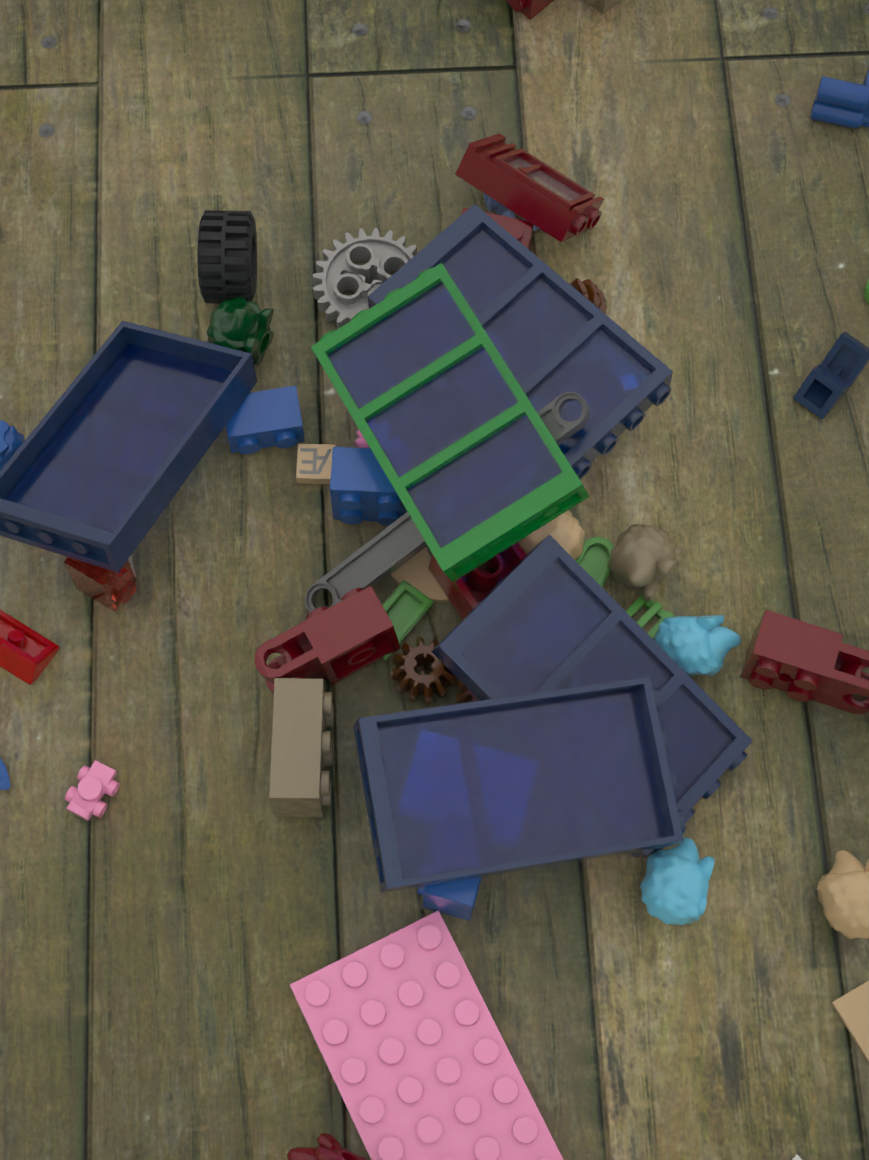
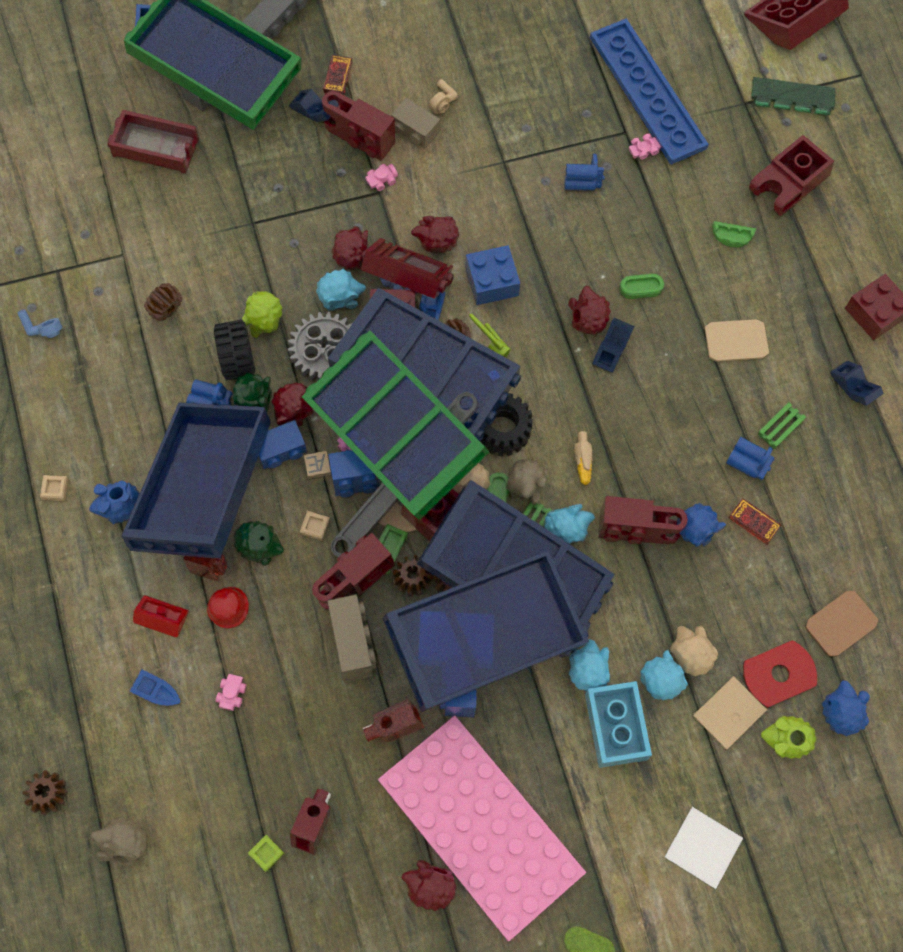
camera: 15 degrees left, 0 degrees up
none -> reddish brown gear [144,283,183,321]
none -> blue piece [186,379,233,405]
none -> red helmet [207,587,249,629]
none -> dark green animal [234,521,284,566]
none -> lime animal [242,291,283,338]
none -> lime tile [248,835,285,872]
none -> dark red animal [271,382,314,427]
none -> dark red torso [290,789,331,855]
none -> tan tile [300,511,330,541]
none -> medium azure animal [316,269,366,311]
none -> dark red animal [331,226,368,271]
none -> clear red torso [363,699,424,742]
none -> bright pink piece [365,164,398,191]
none -> dark red animal [411,216,459,253]
none -> blue tile [419,292,446,321]
none -> blue brick [465,245,520,305]
none -> lime plant [469,314,511,358]
none -> black tyre [475,393,533,456]
none -> dark red animal [568,286,611,335]
none -> tan piece [574,431,593,485]
none -> medium azure brick [585,681,652,768]
none -> medium azure animal [640,650,688,701]

